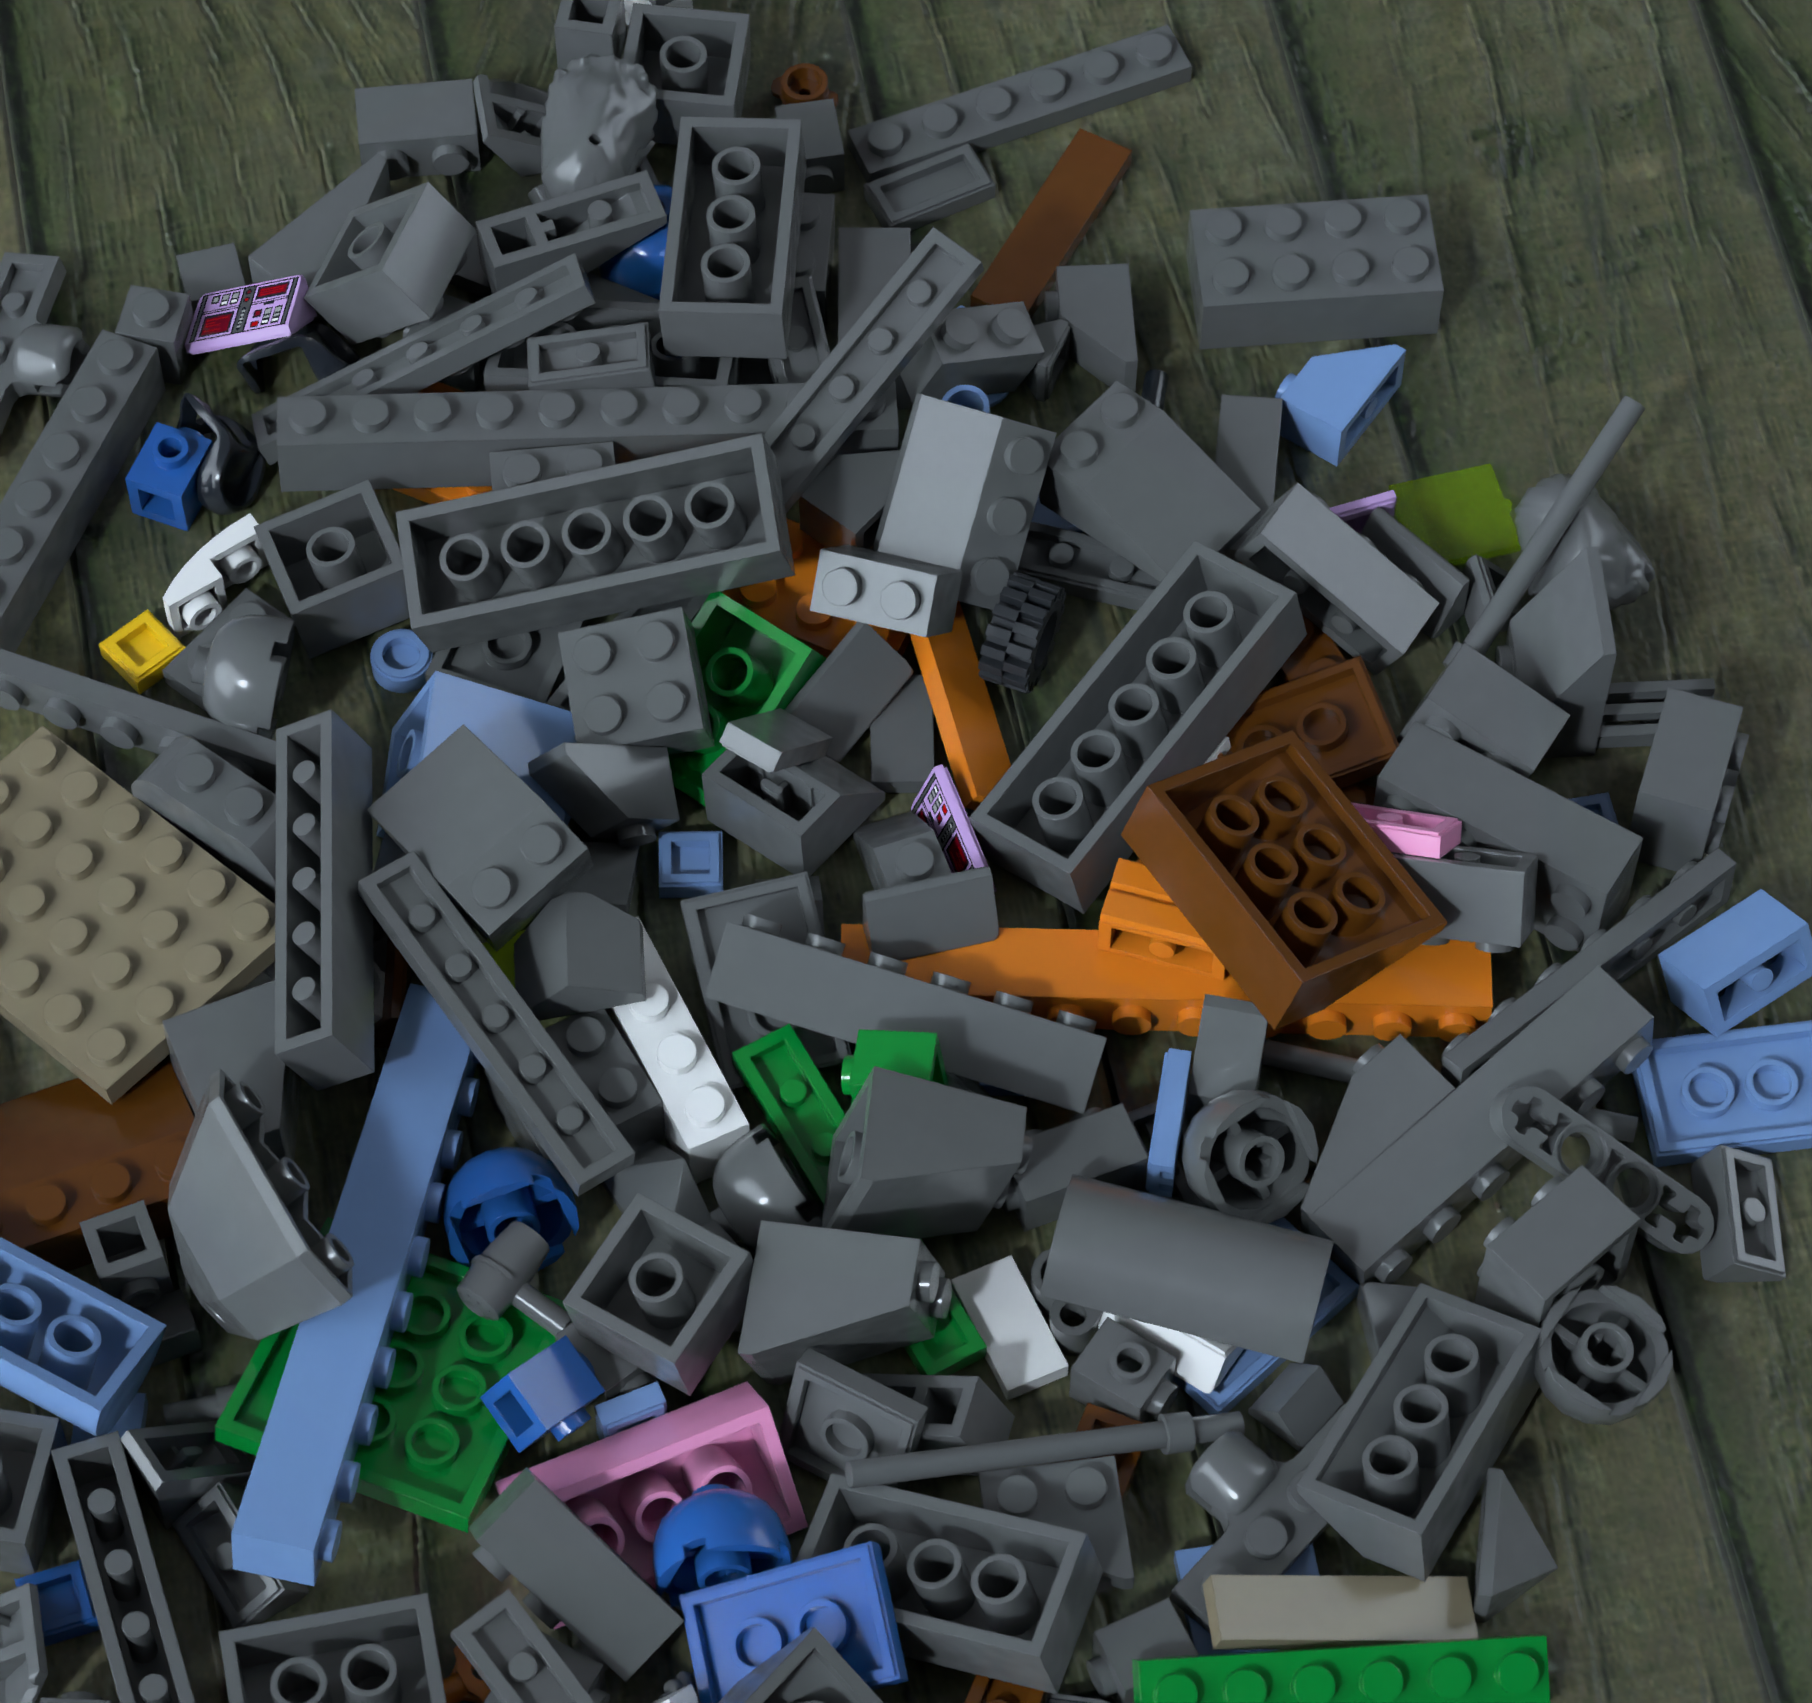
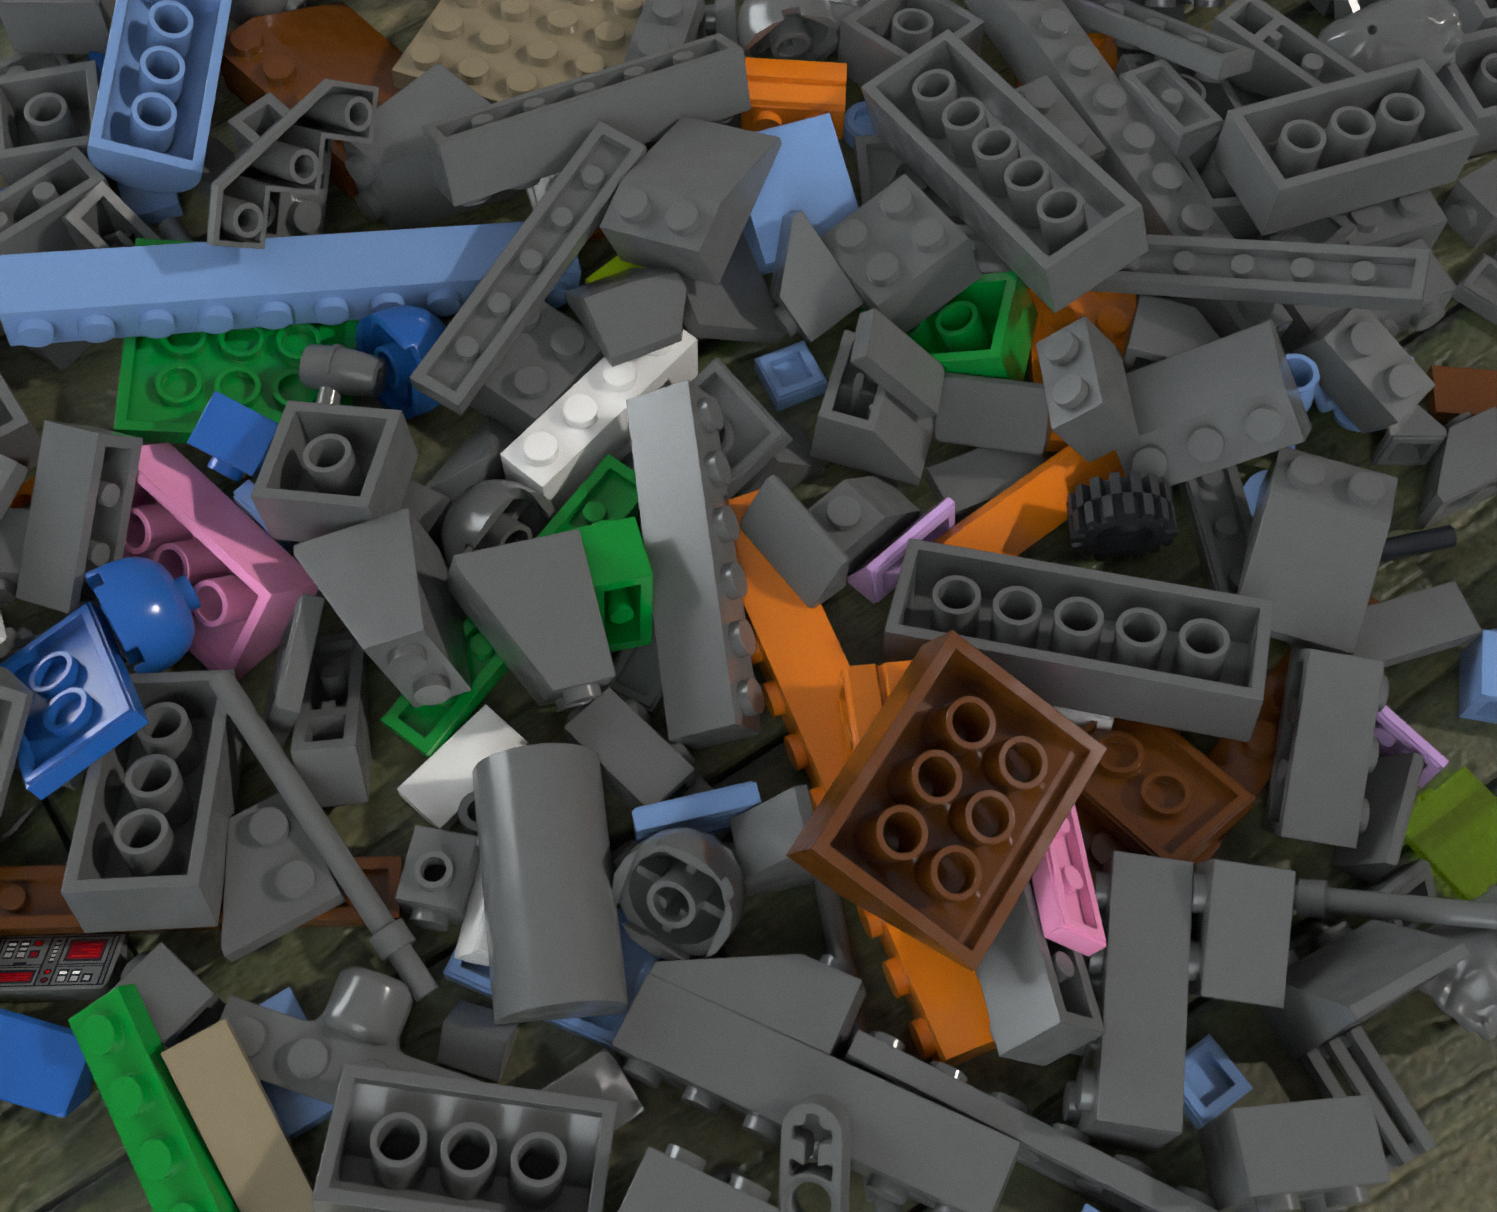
camera: 65 degrees right, 5 degrees up
none -> orange brick [741,57,847,140]

